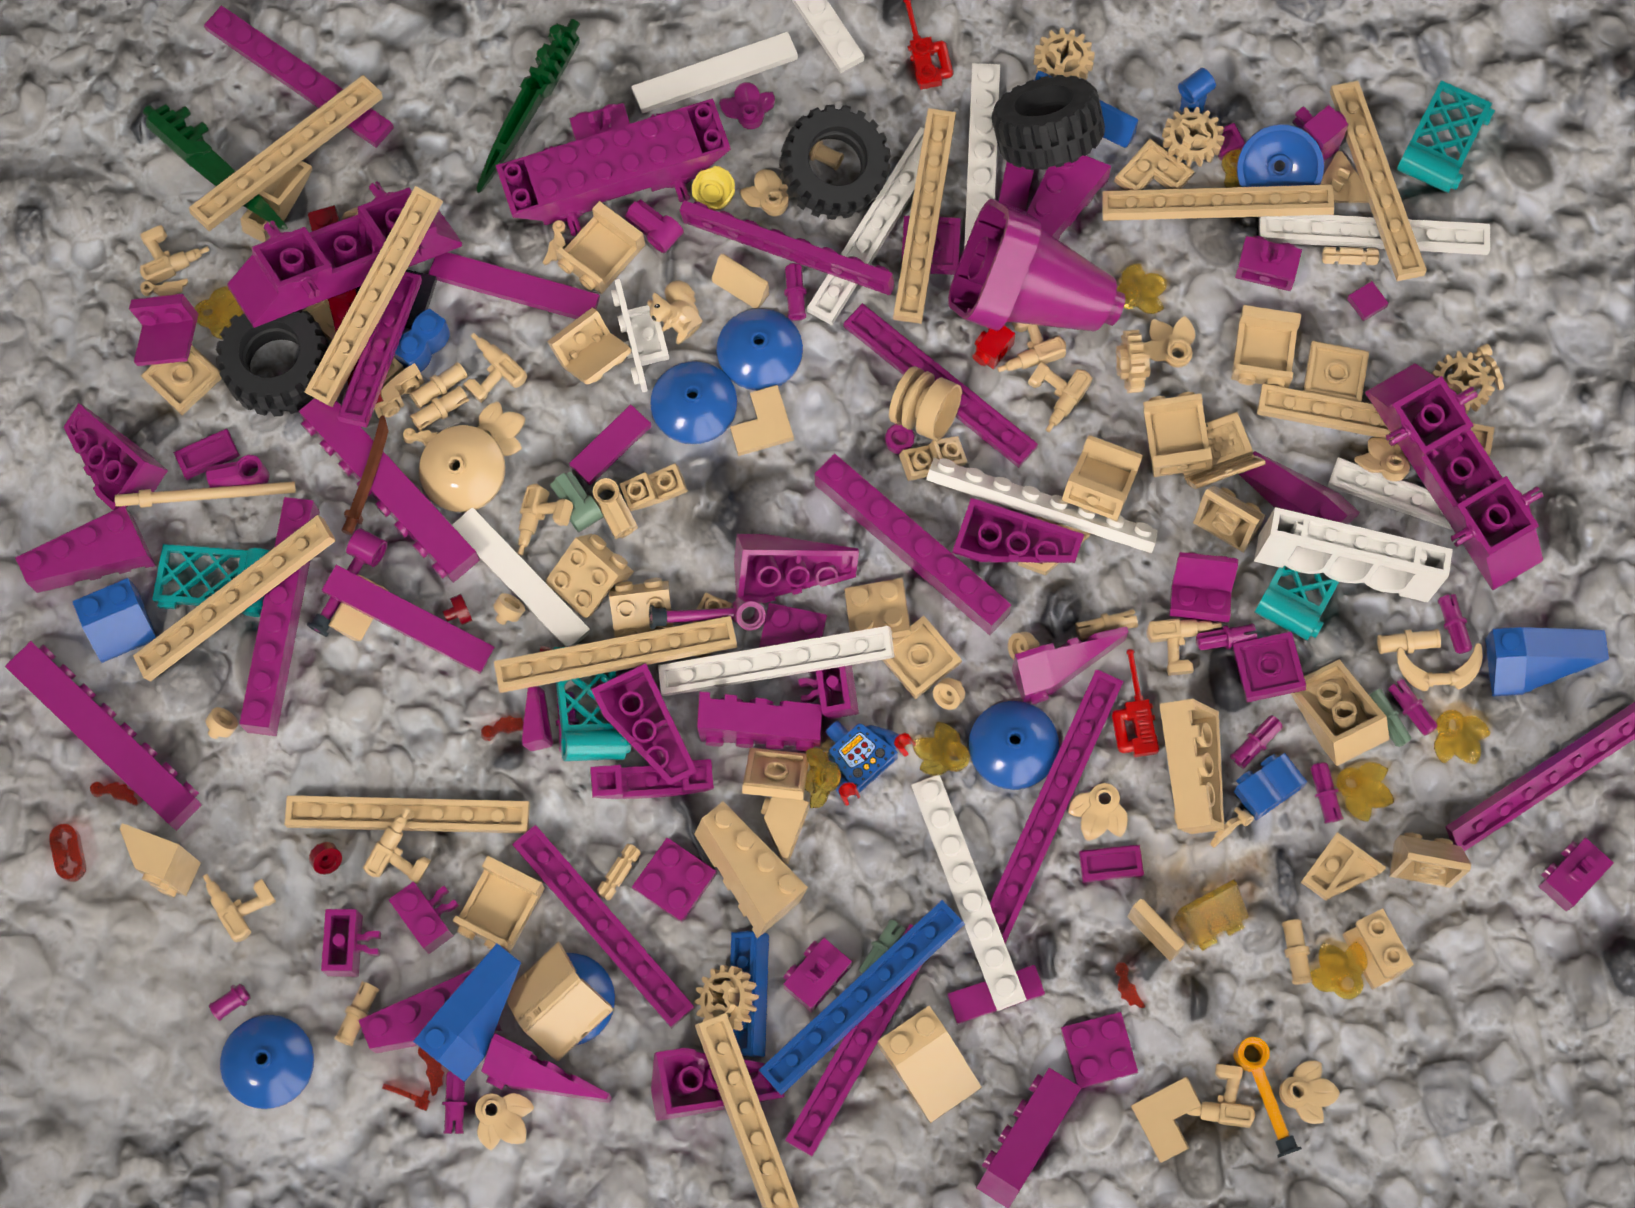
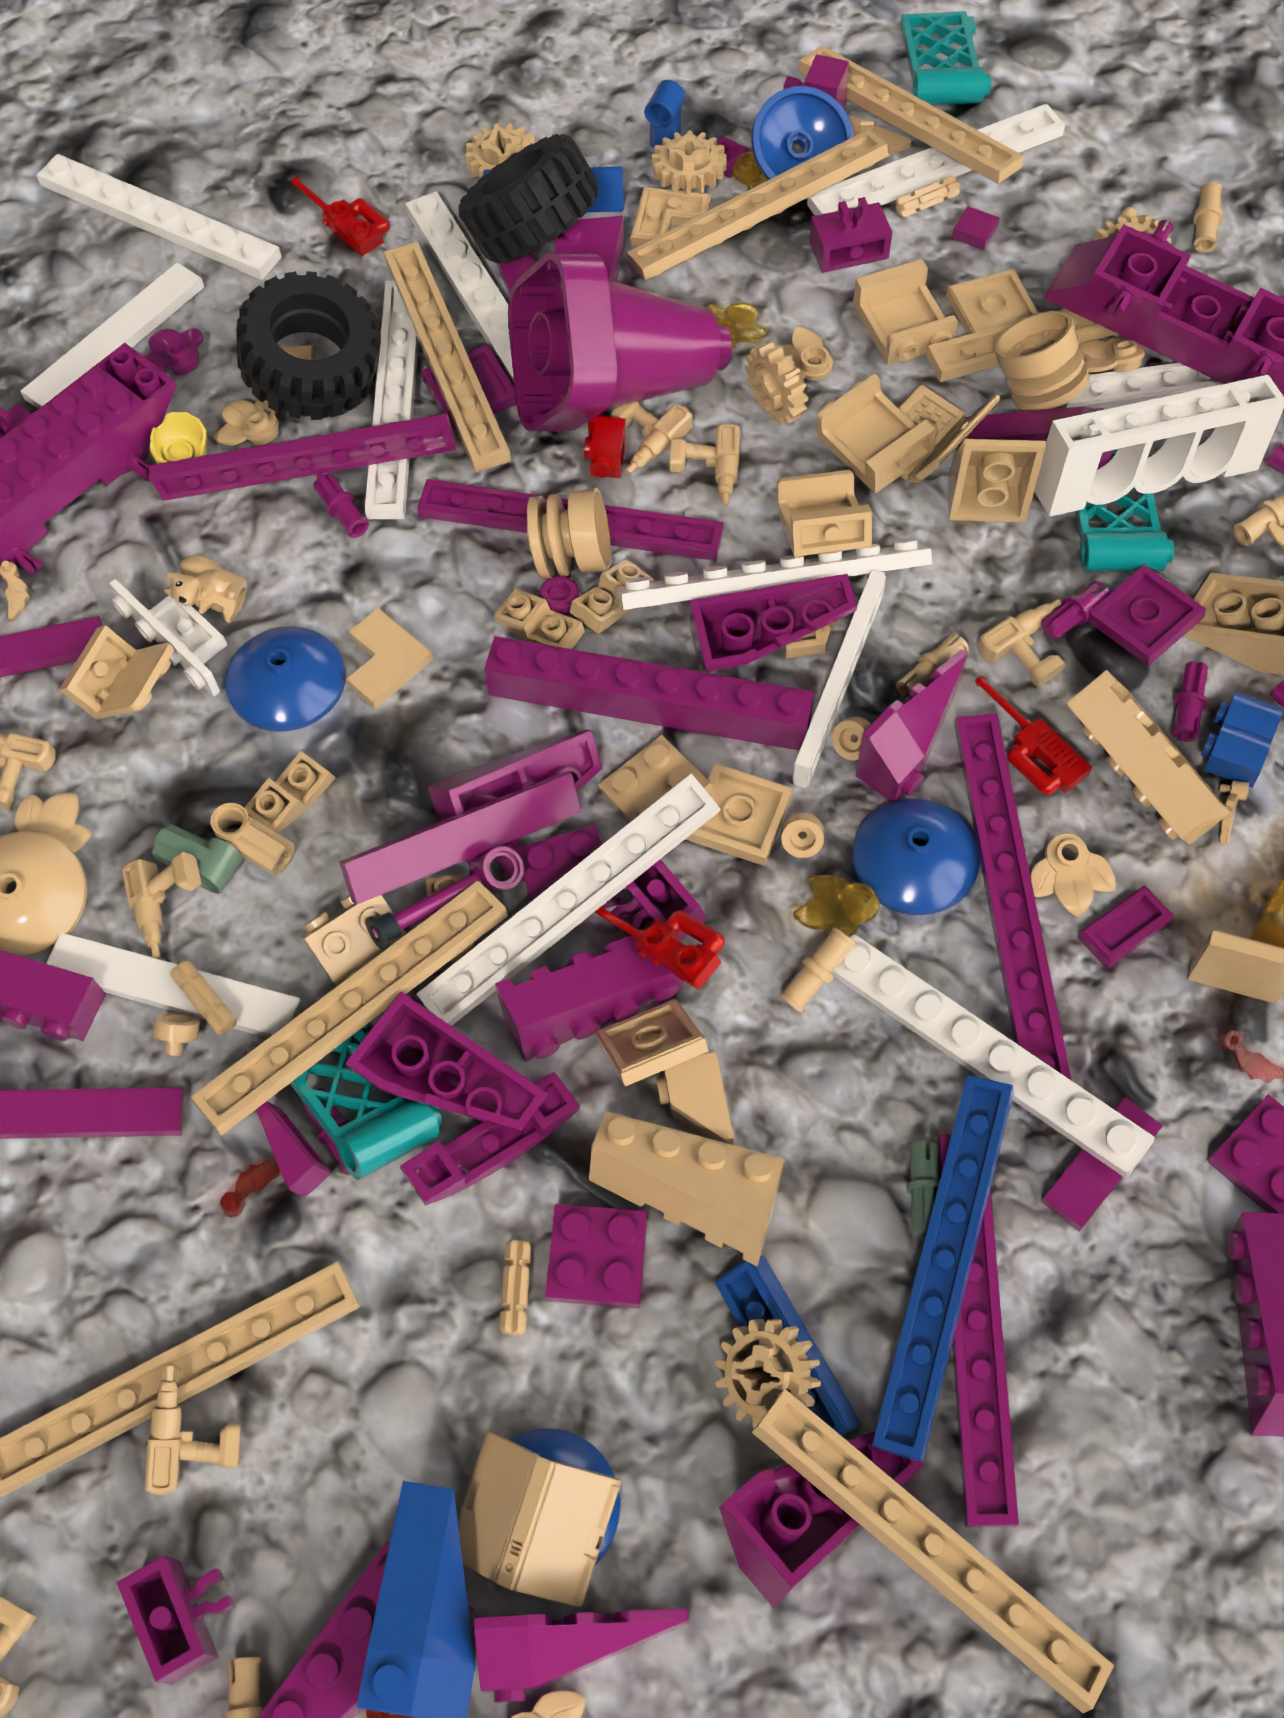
camera: 30 degrees left, 10 degrees down
dark red tile [309,842,342,875] -> none
magenta brick [388,881,459,954] -> none
dark red tile [443,594,473,625] -> none
tan panel [453,856,545,953] -> none
magenta plate [512,824,695,1029] -> none
tan bracket [546,534,634,618] -> none
tan panel [555,201,645,294] -> none
magenta tile [569,404,652,485] -> none
magenta piece [625,199,684,253] -> none
tan slope [712,254,769,309] -> none
blue dish [717,308,803,391] -> none
magenta brick [783,938,852,1013] -> none
clear yellow plate [805,748,841,808] -> none
torso [825,721,916,806] -> none
tan slope [877,1005,982,1124] -> none
magenta bracket [1169,552,1239,623] -> none
none -> tan axle [170,960,237,1035]
none -> tile [339,772,582,904]
none -> tan slope [493,588,585,649]
none -> red piece [594,907,725,990]
none -> tan pin [779,926,857,1012]
none -> white tile [793,569,886,788]
none -> tan wheel [995,311,1090,411]
none -> tan pin [1193,182,1223,253]

